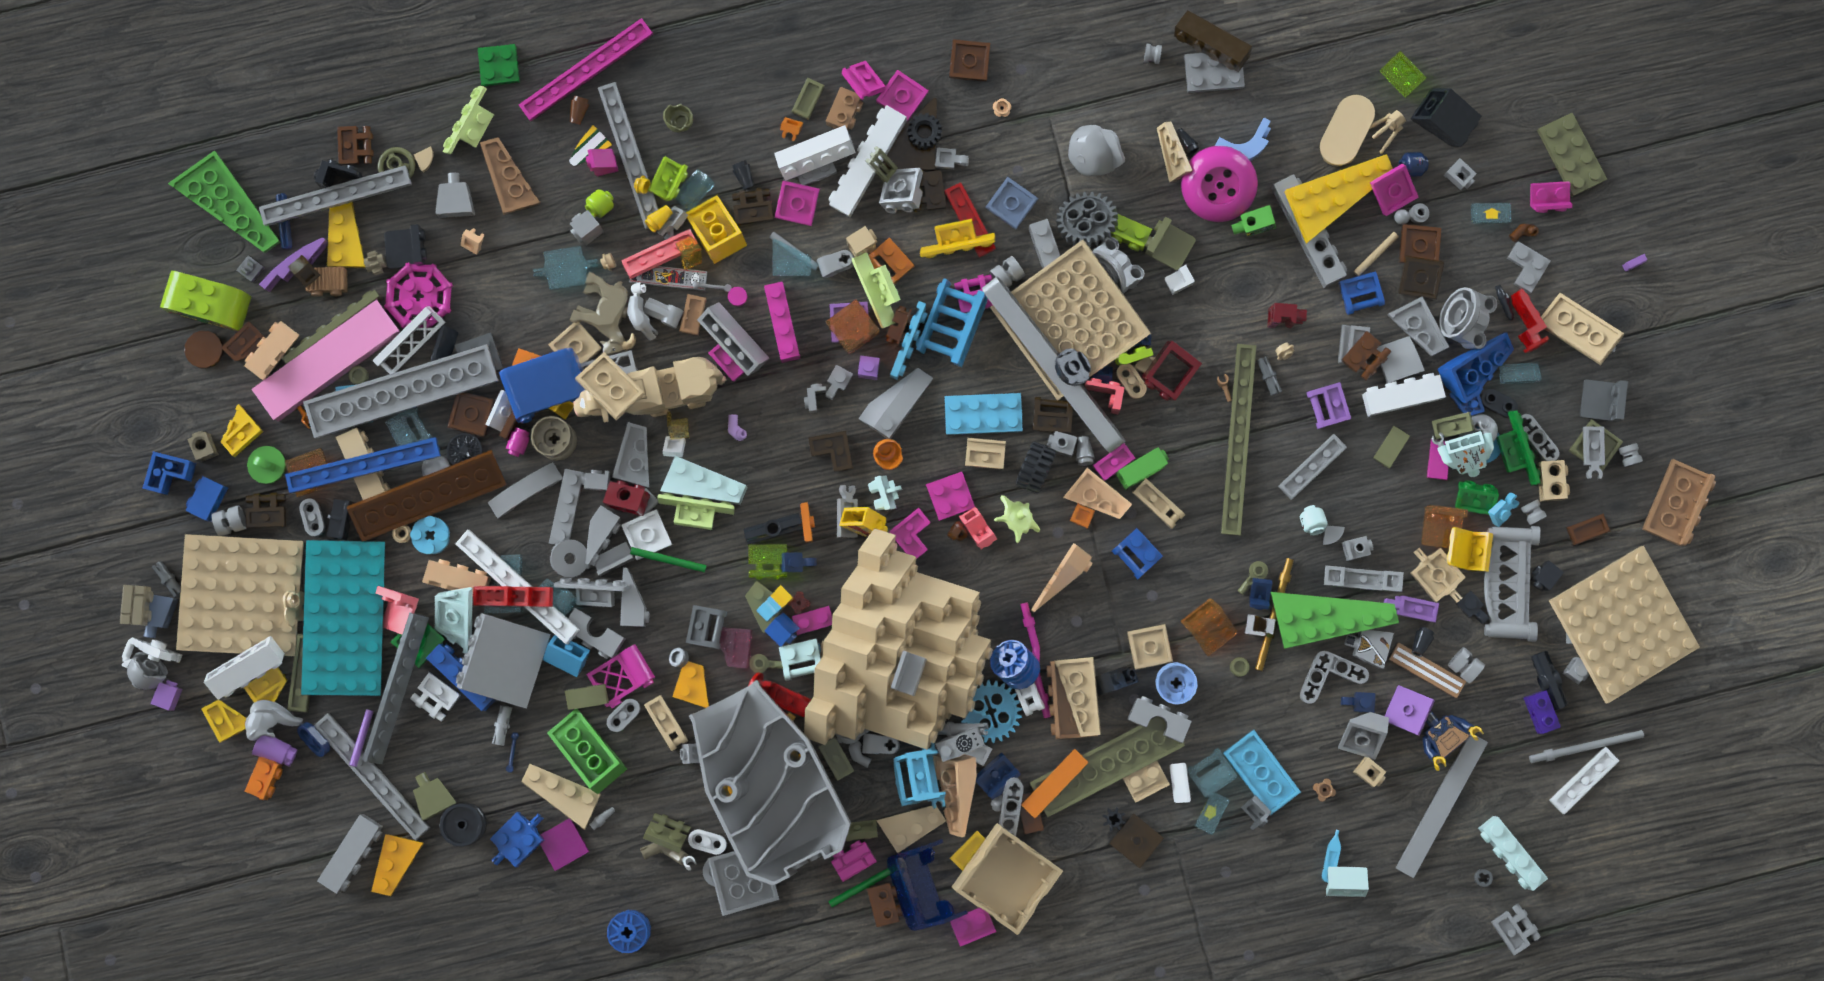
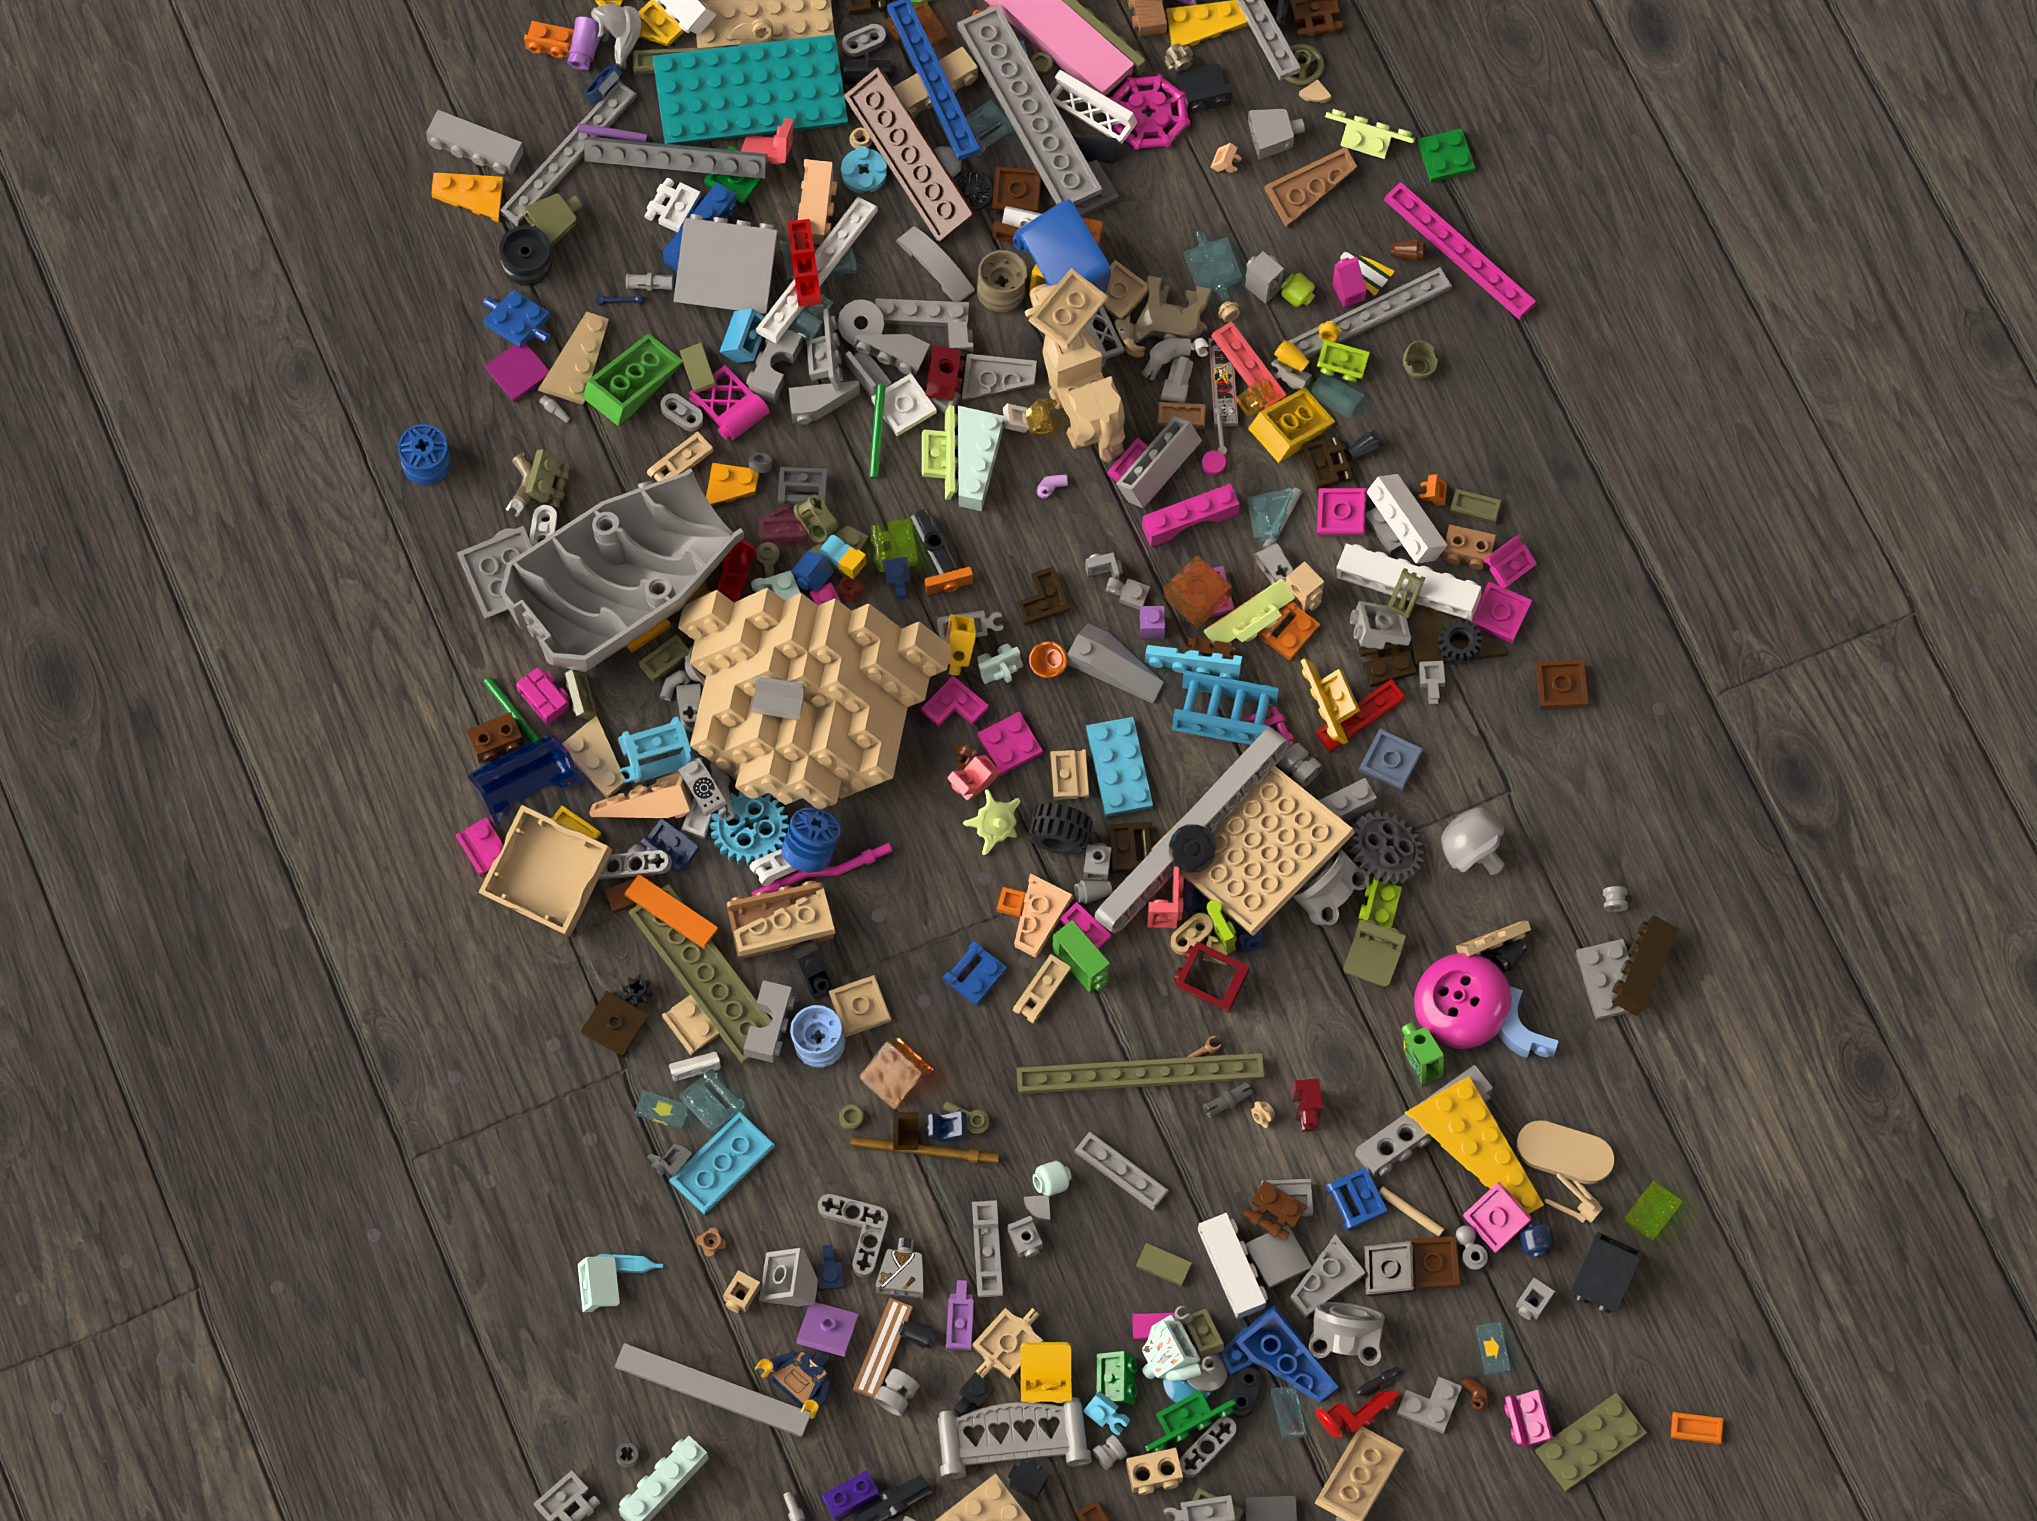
camera: 75 degrees right, 15 degrees down
light aqua wing [435,587,473,654] -> none
dark pink brick [506,427,530,457] -> none
light nougat plate [993,99,1011,117] -> none
light nougat wedge [1031,543,1093,613] -> none
white panel [1165,265,1195,295] -> none
bright green wing [1271,592,1399,649] -> none
medium lavender plate [1306,382,1351,429] -> none
clear orange bracket [1421,505,1468,548] -> none
none -> olive piece [794,494,838,543]
none -> orange tile [1670,1412,1724,1445]

